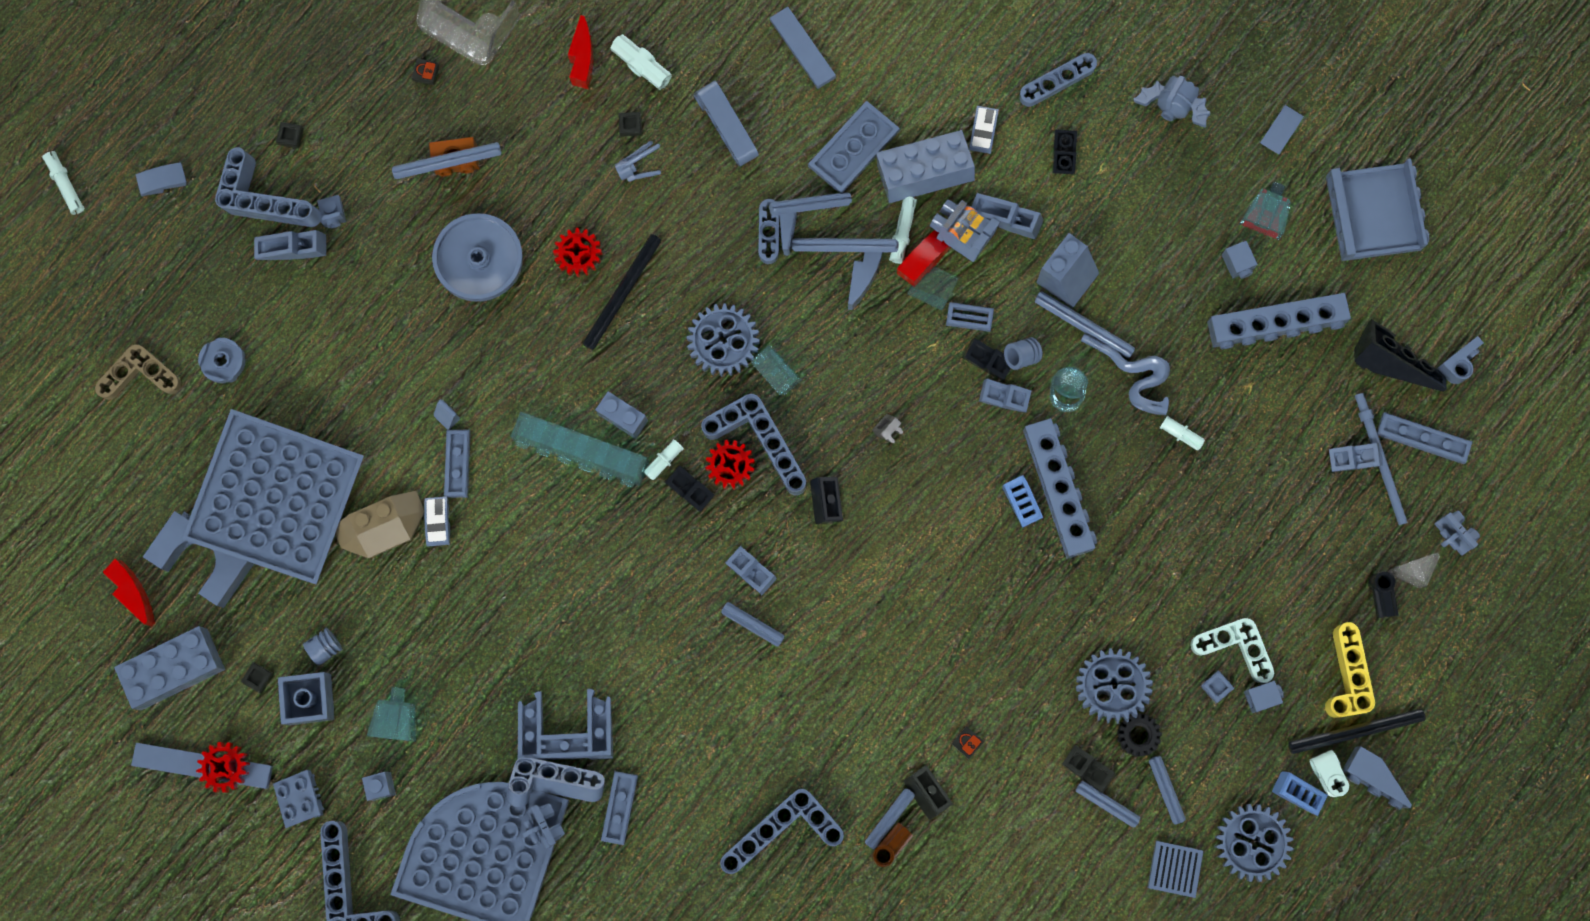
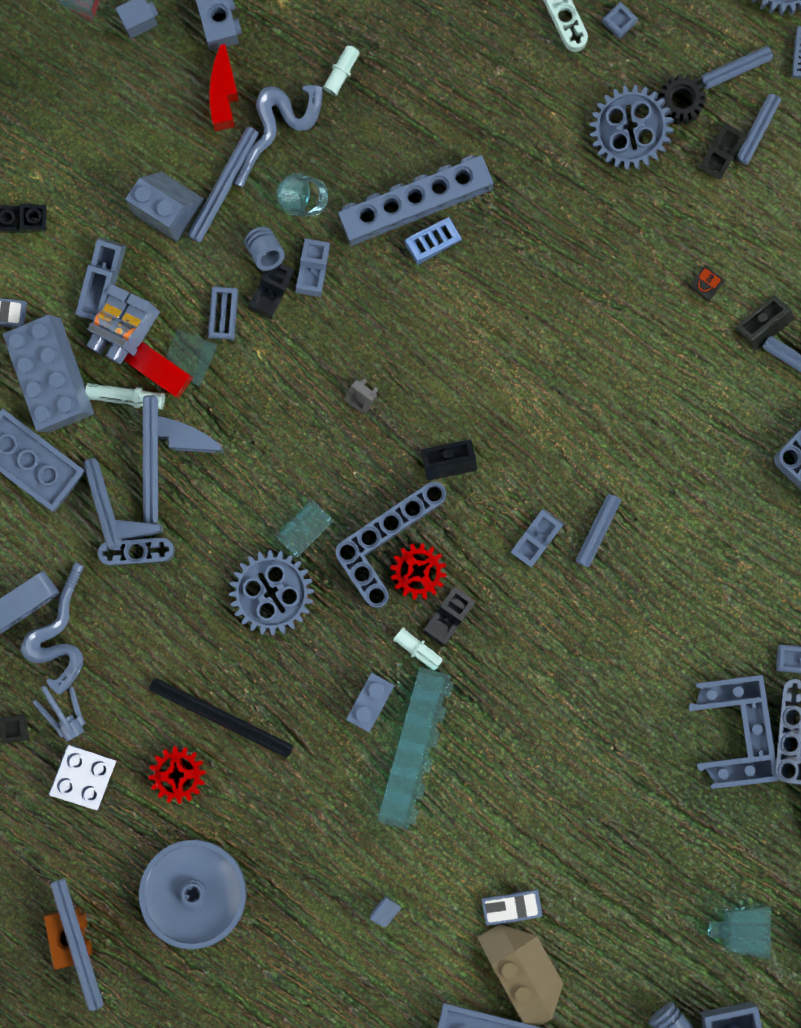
camera: 100 degrees left, 5 degrees up
sand blue tile [444,430,471,498] -> none
none -> sand blue animal [20,562,84,695]
none -> hinge [48,745,116,810]
none -> red slope [209,44,239,132]

